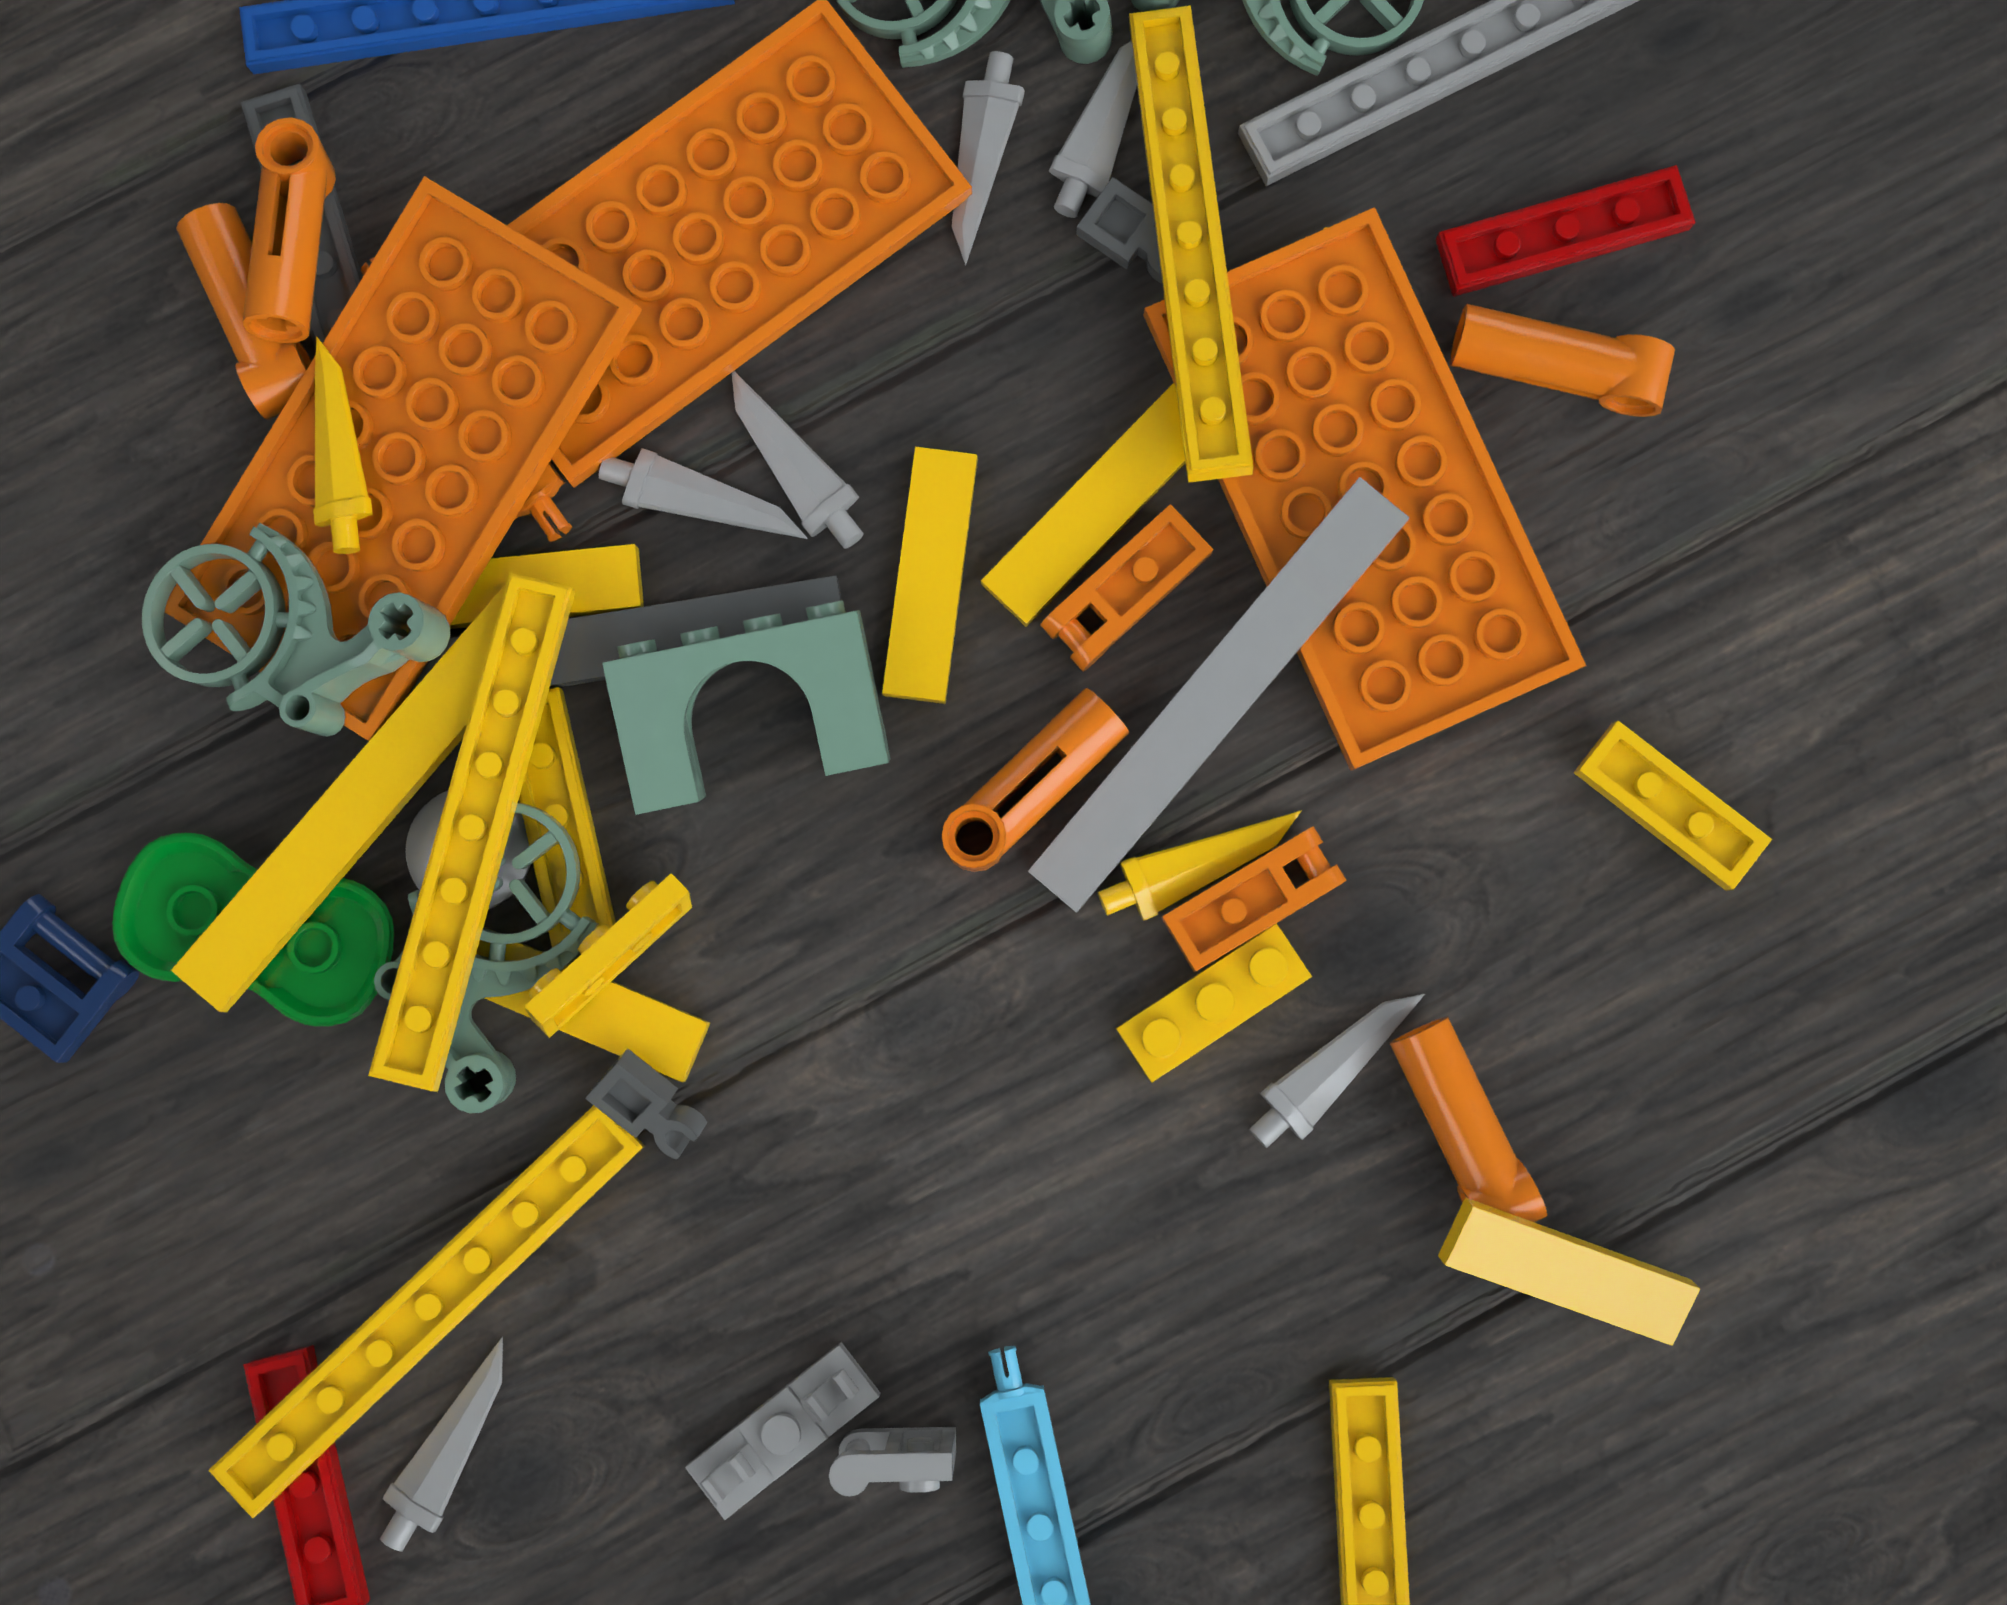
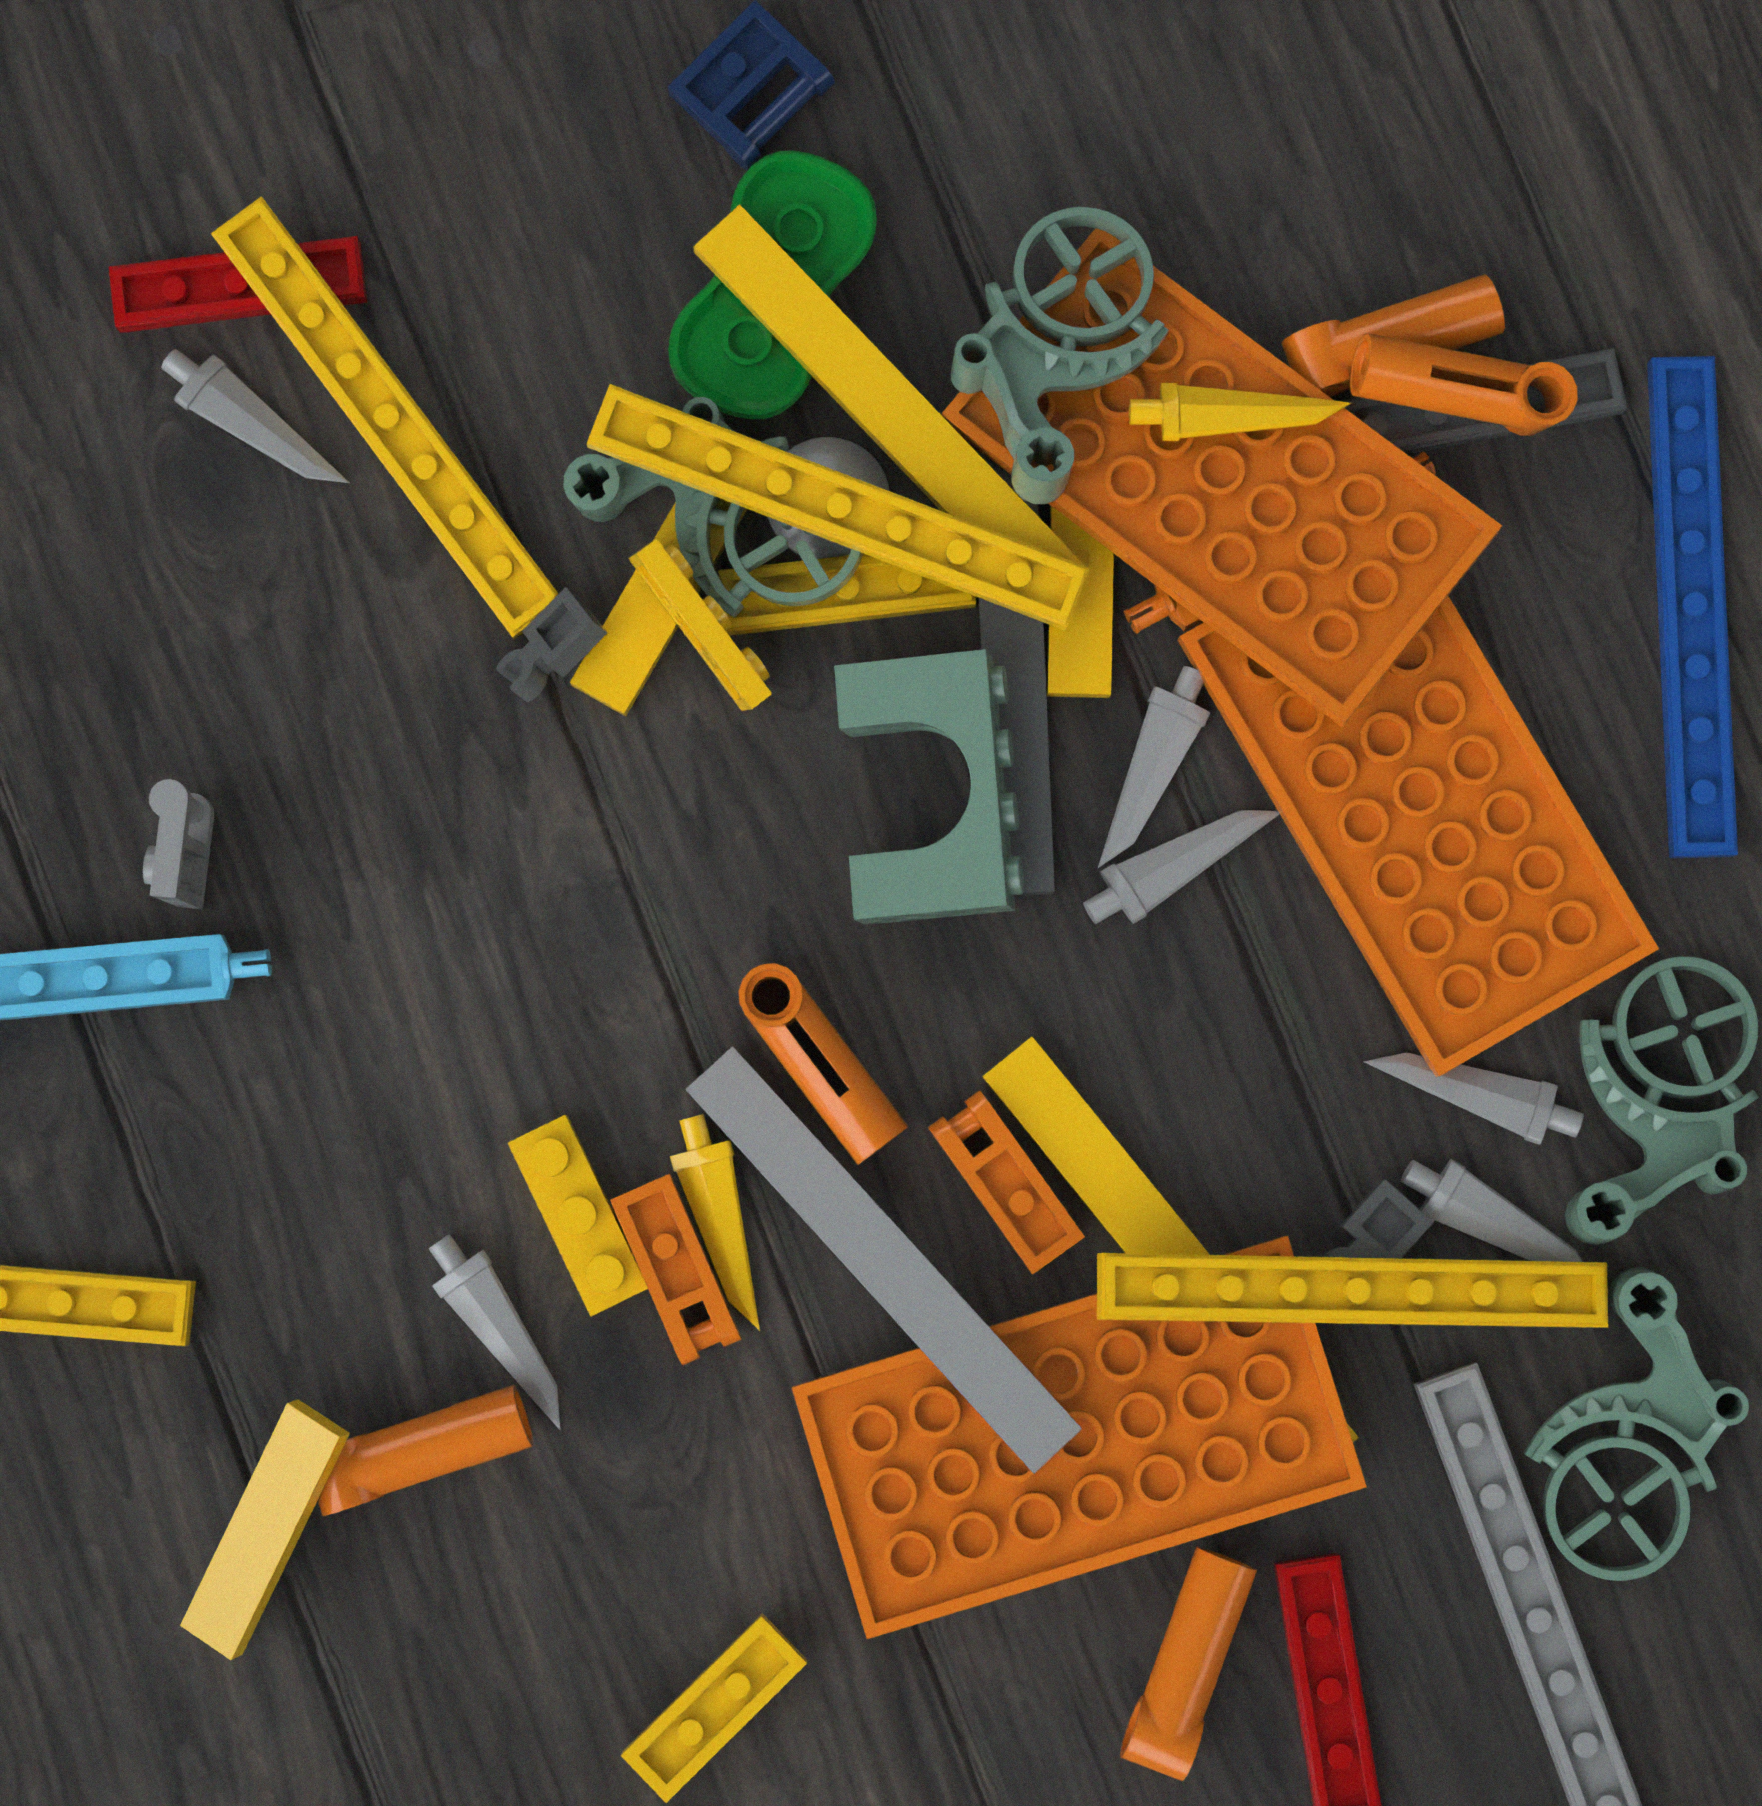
camera: 90 degrees right, 0 degrees up
light grey plate [685,1342,880,1520] -> none
yellow tile [882,447,978,704] -> none

